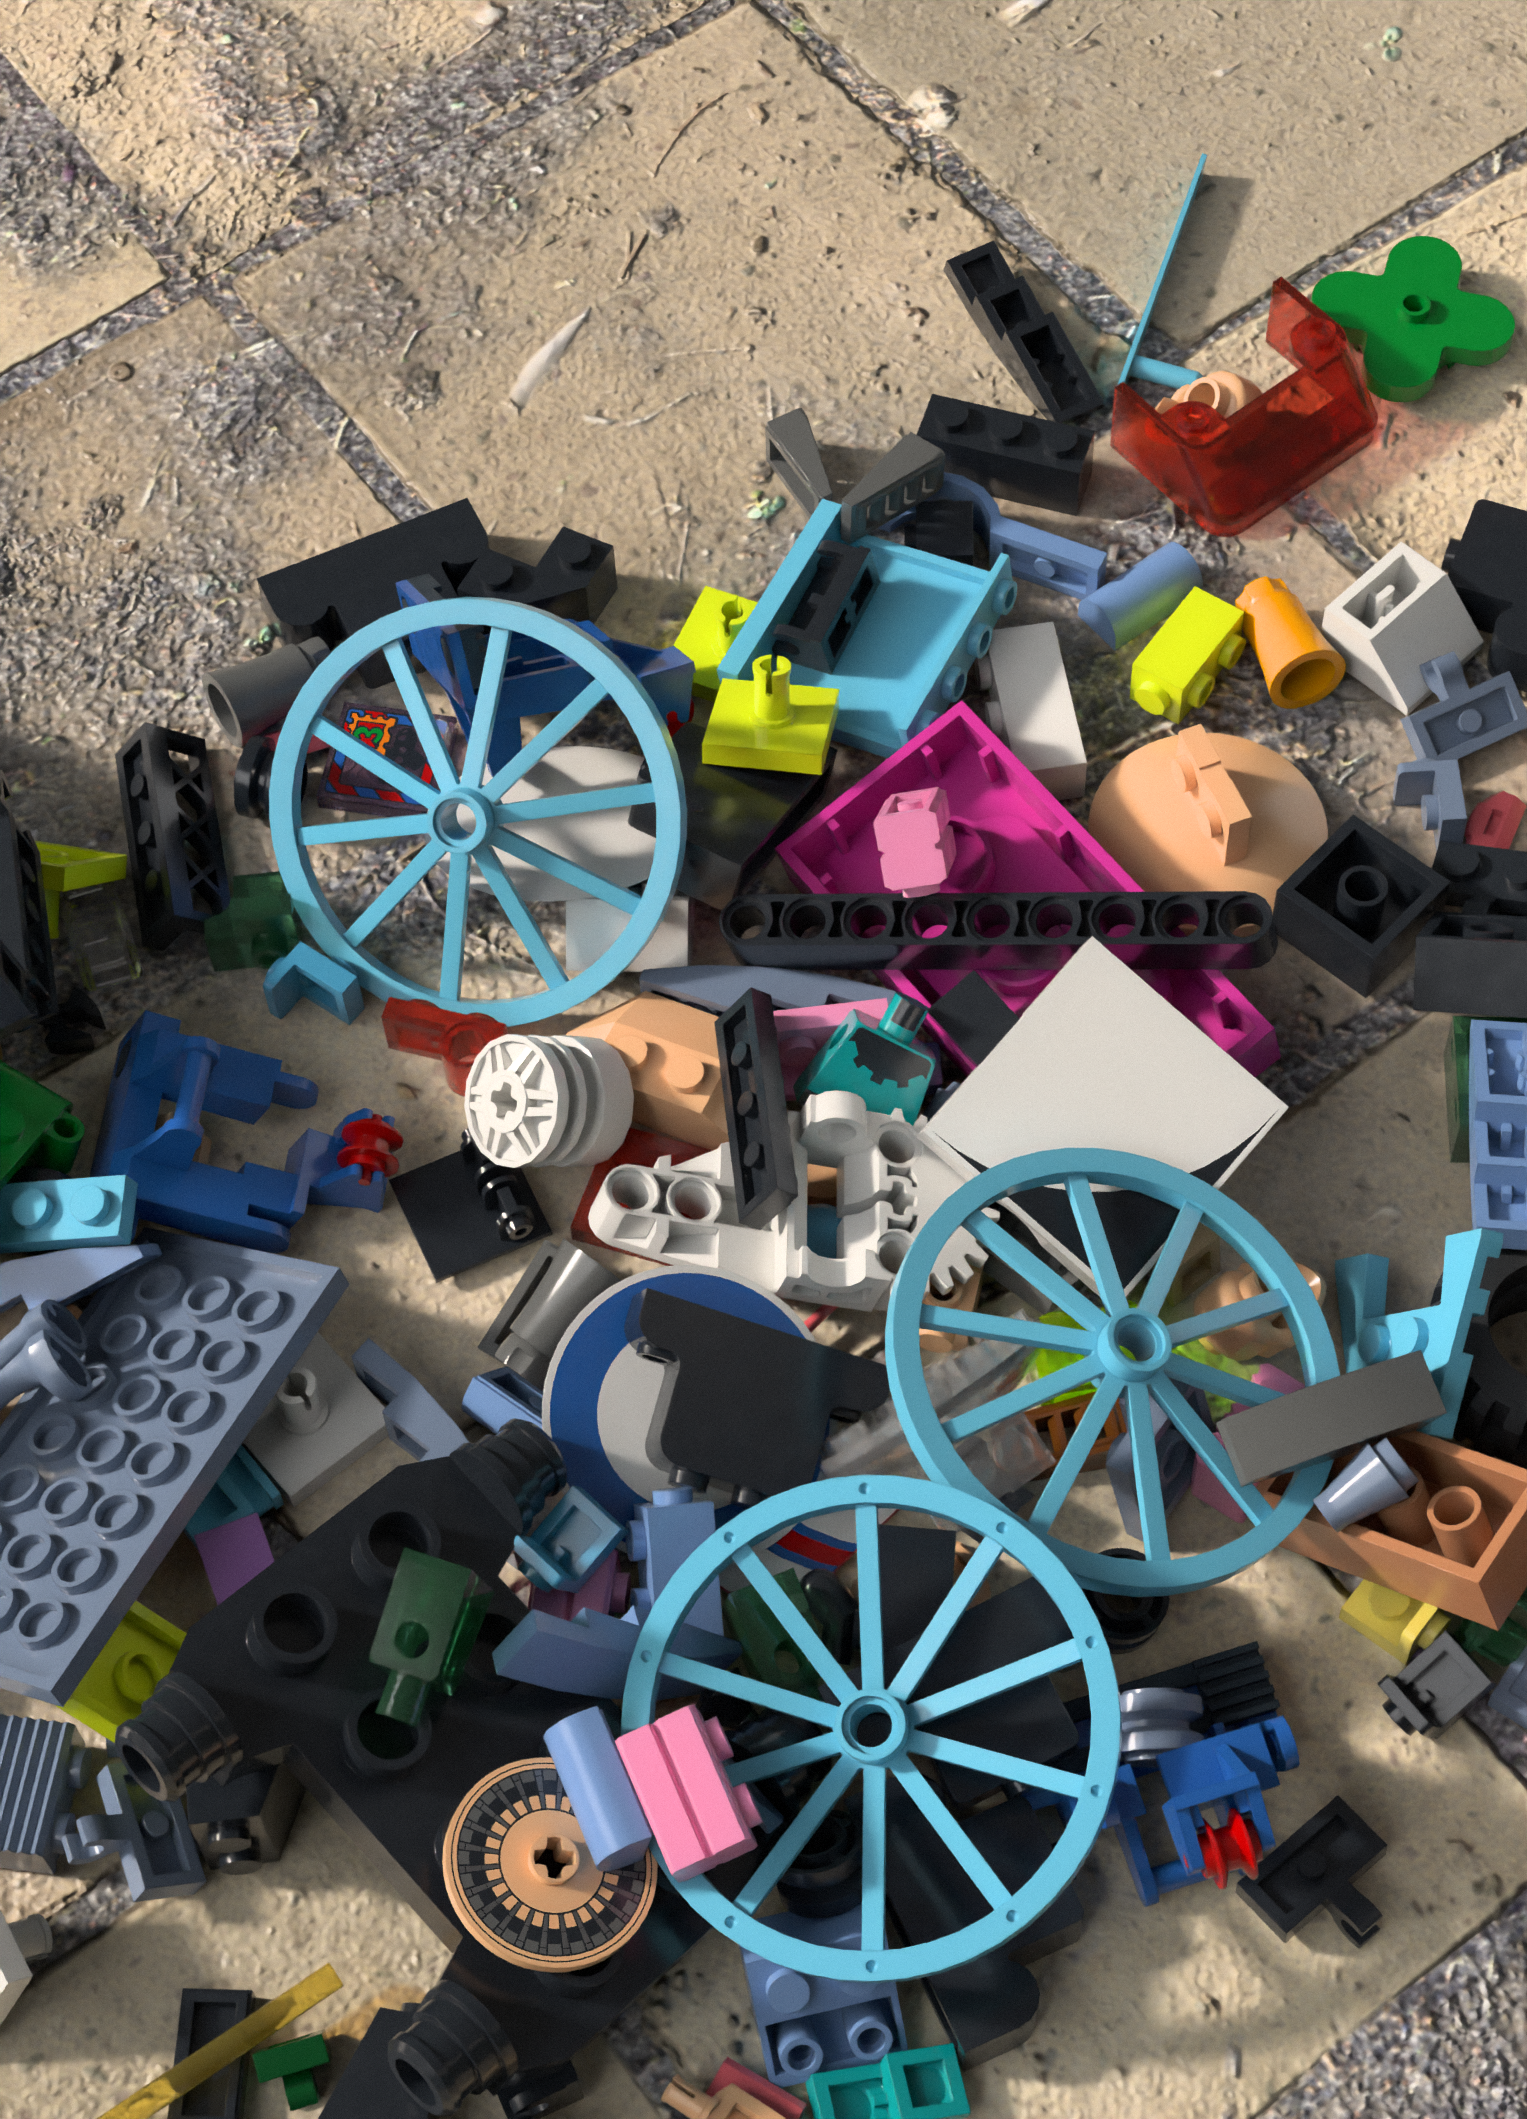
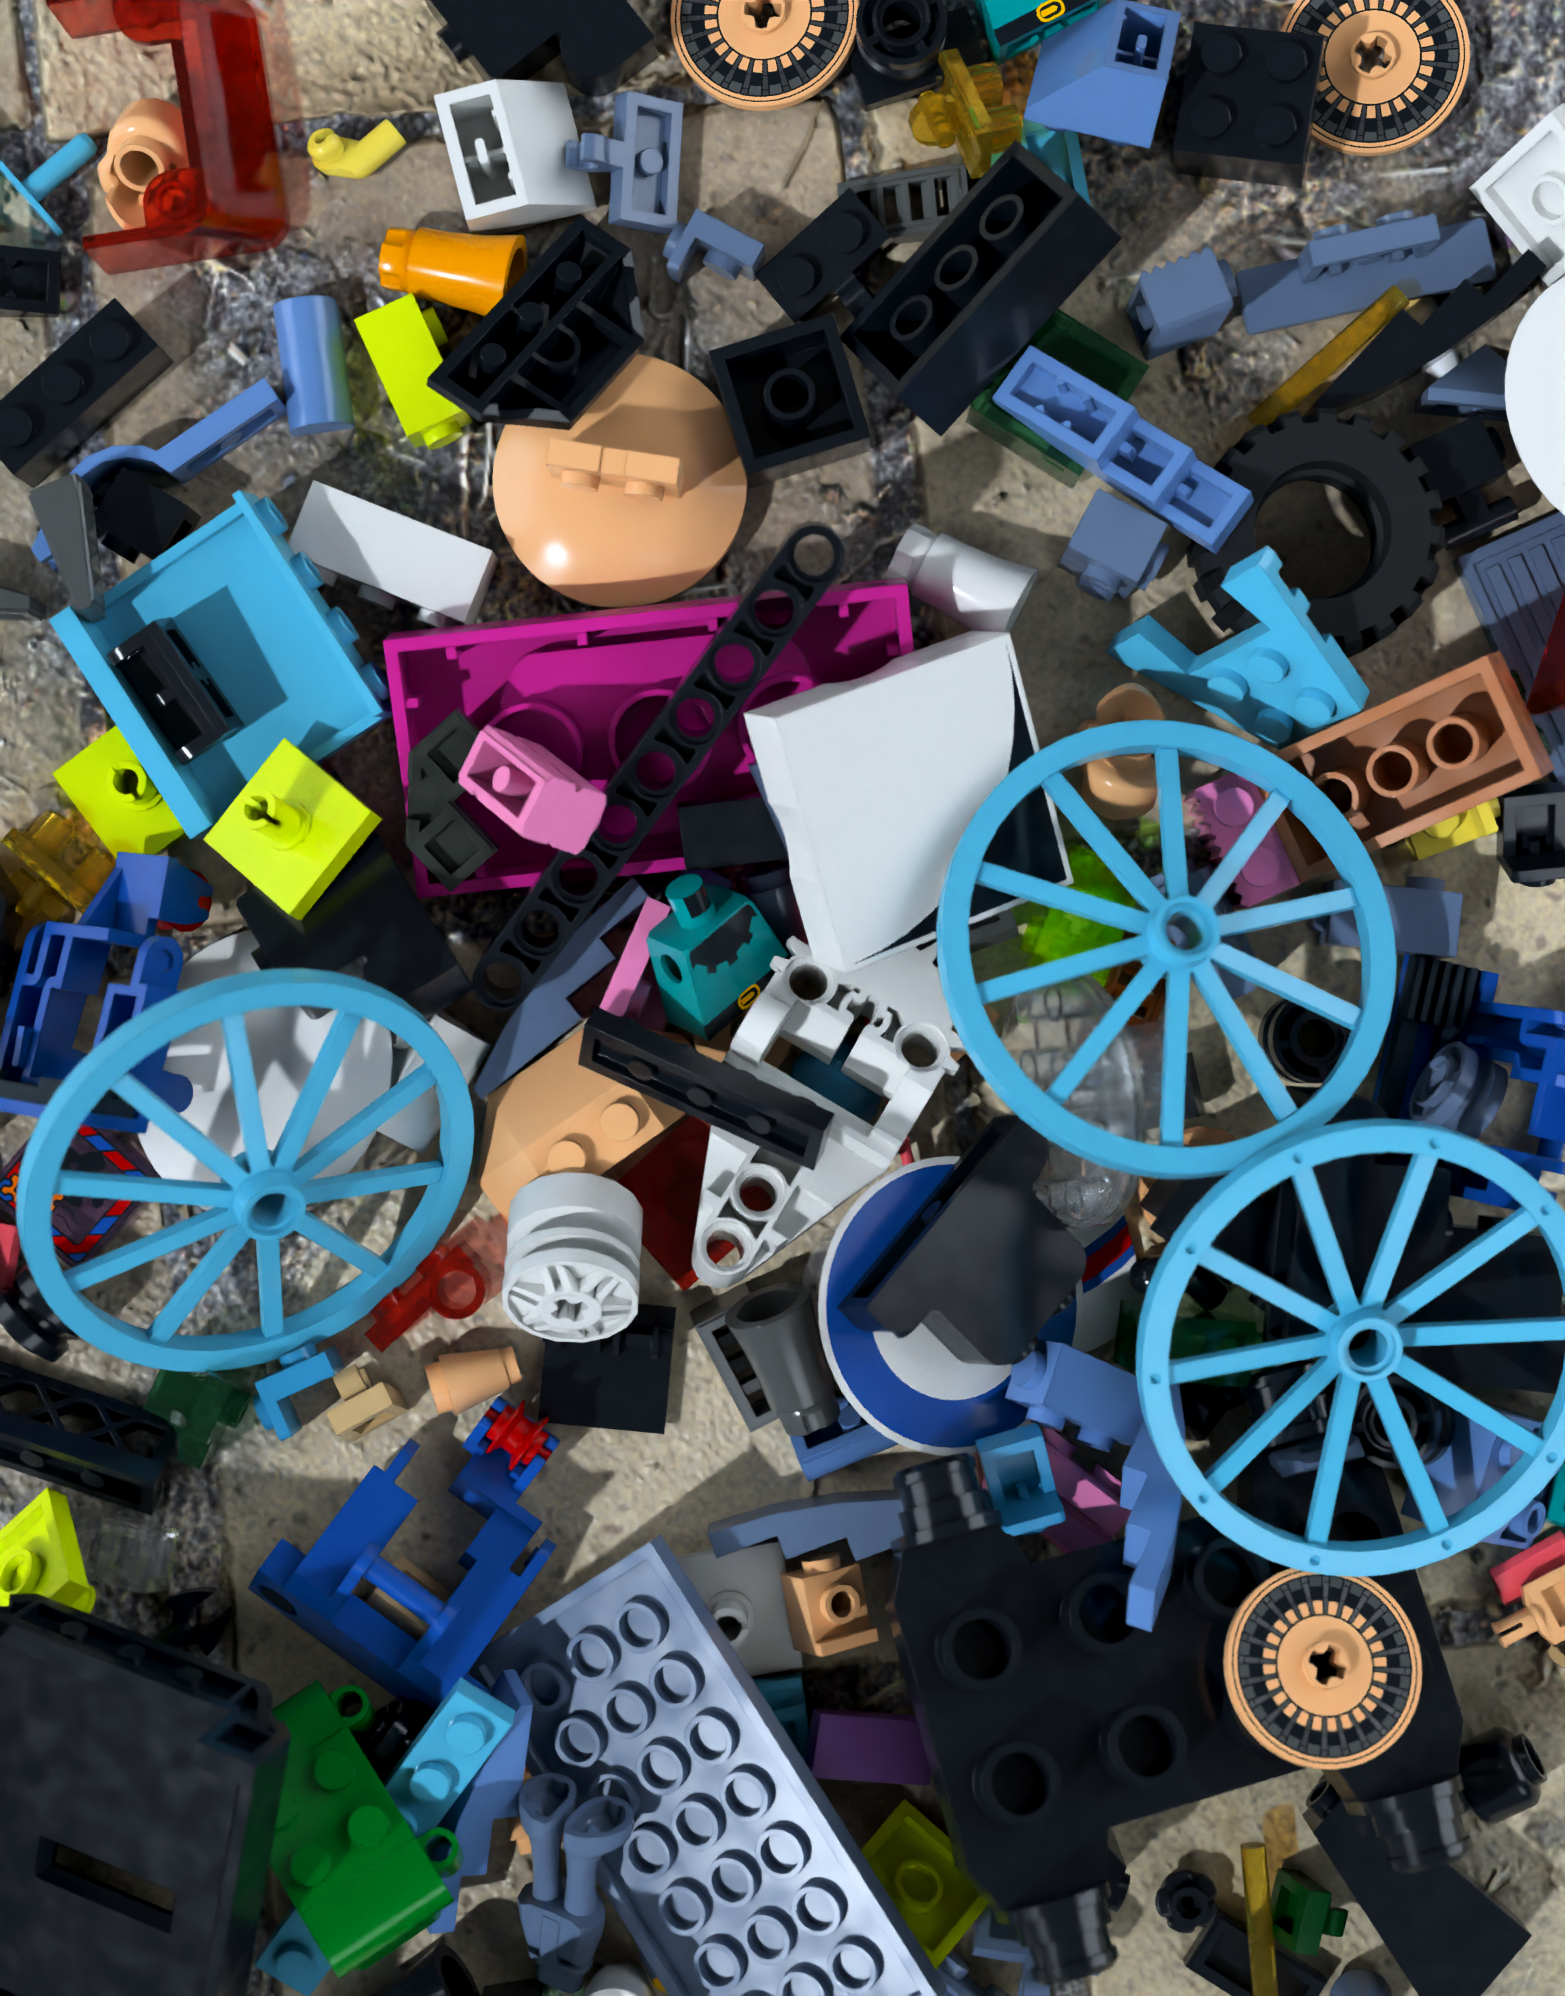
camera: 65 degrees left, 30 degrees up
clear green torso [369,1548,494,1727] -> none
medium blue brick [543,1706,653,1871] -> none
bright pink brick [615,1705,763,1882] -> none
dark grey slope [1216,1350,1447,1487] -> none
sand blue cone [1313,1437,1419,1533] -> none
coral piece [1464,791,1527,849] -> none
none -> clear yellow hips [1,809,116,922]
none -> light yellow arm [307,119,407,180]
none -> tan tile [326,1364,409,1441]
none -> pearl dark grey tile [406,706,500,893]
none -> light nougat cone [424,1346,522,1416]
none -> black wedge [427,215,645,430]
none -> light nougat brick [780,1552,879,1657]
none -> white plant [886,523,1039,633]
none -> sand blue brick [1057,488,1170,602]
none -> black plate [1155,1869,1218,1933]
none -> sand blue brick [1309,872,1463,959]

